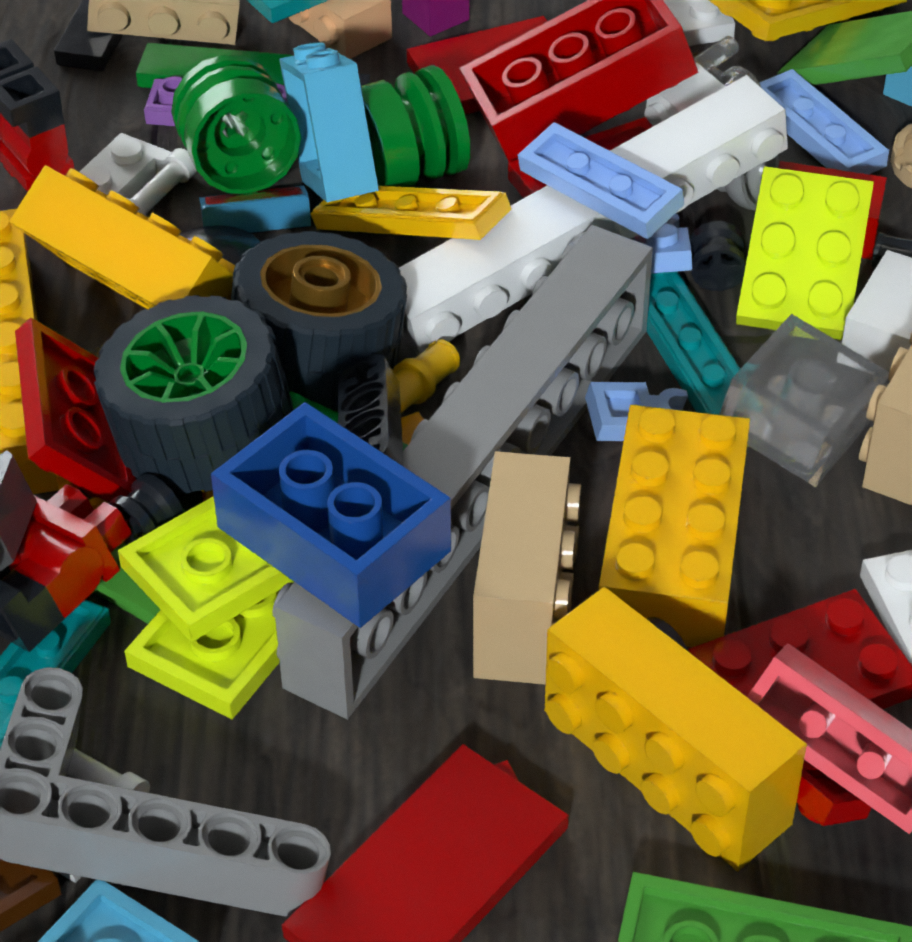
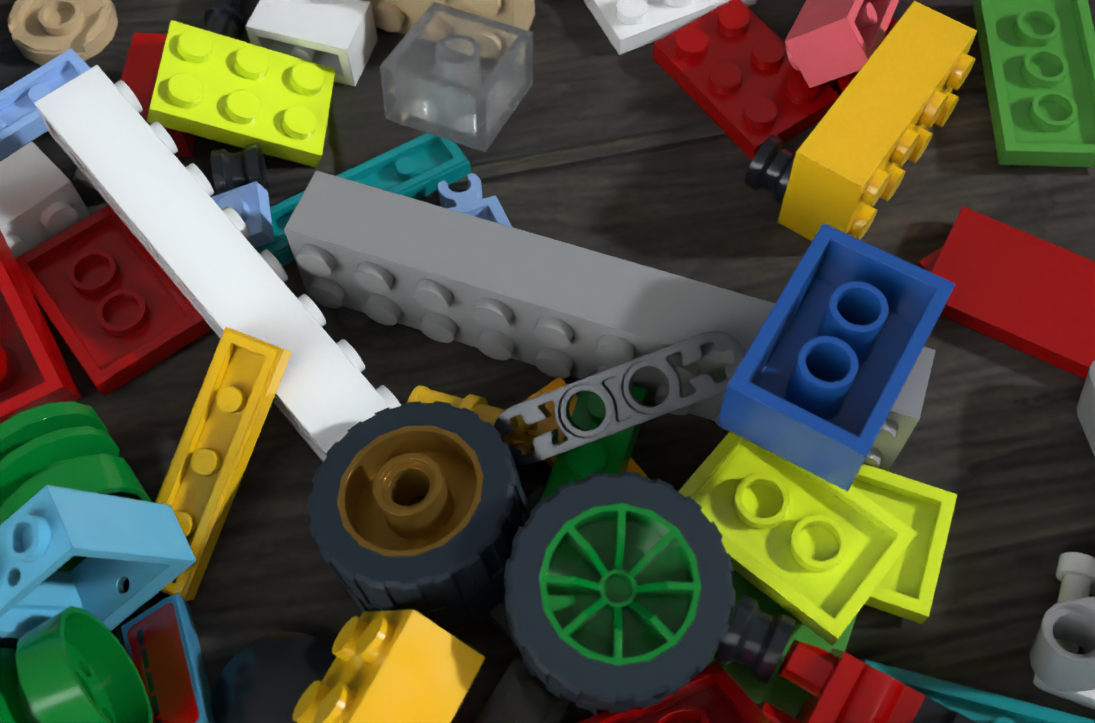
camera: 100 degrees left, 15 degrees up
tan brick [473,451,581,685] -> none
light blue plate [518,122,684,239] -> none
yellow brick [599,405,750,647] -> none

